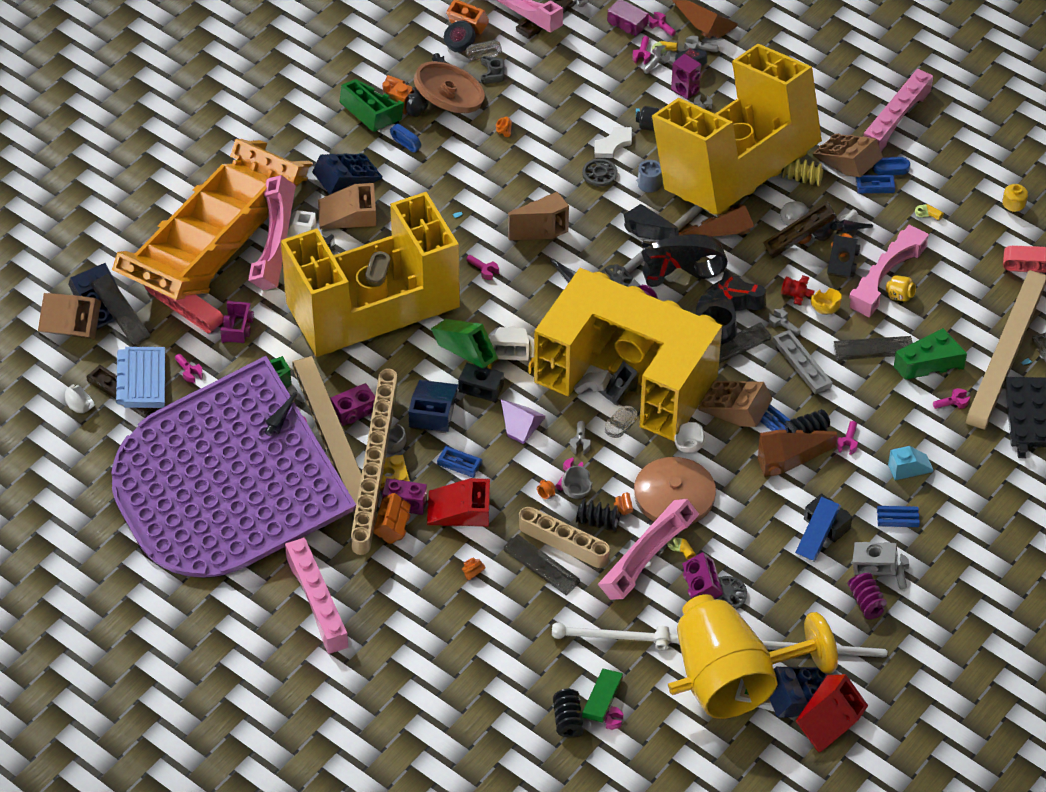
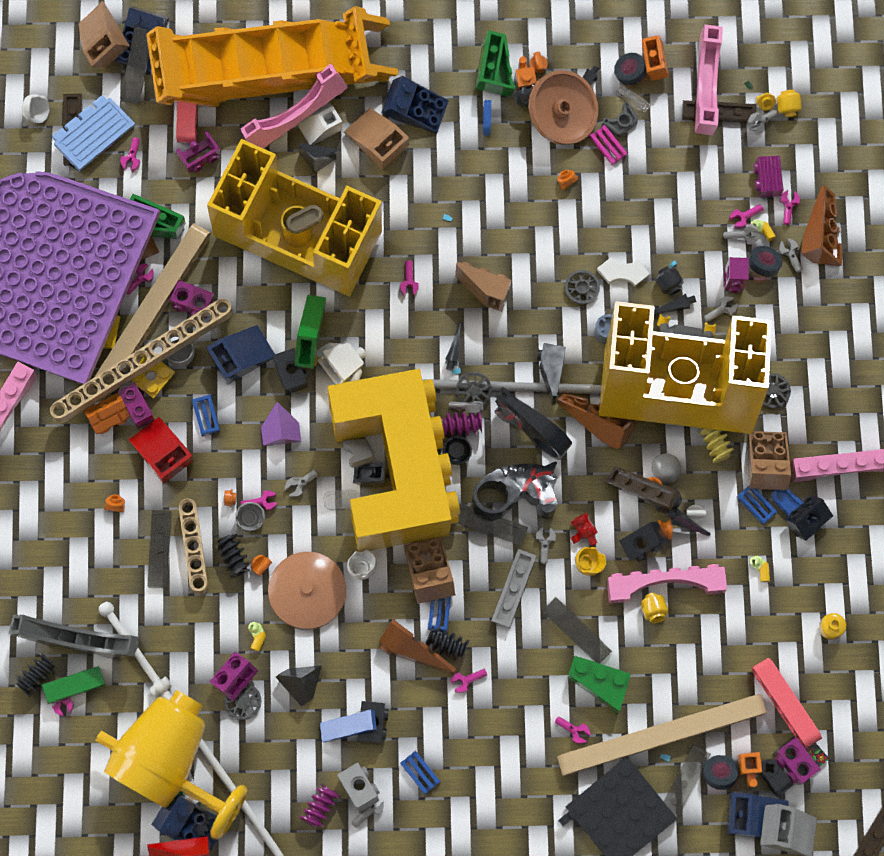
camera: 45 degrees right, 25 degrees up
black piece [264,392,297,436] -> none
bright pink arch [598,499,699,600] -> none
medium azure slope [888,446,933,480] -> none
none -> dark grey arch [9,615,139,658]
none -> black slope [276,665,322,707]
none -> dark pink tile [590,125,627,165]
none -> black brick [785,495,833,541]

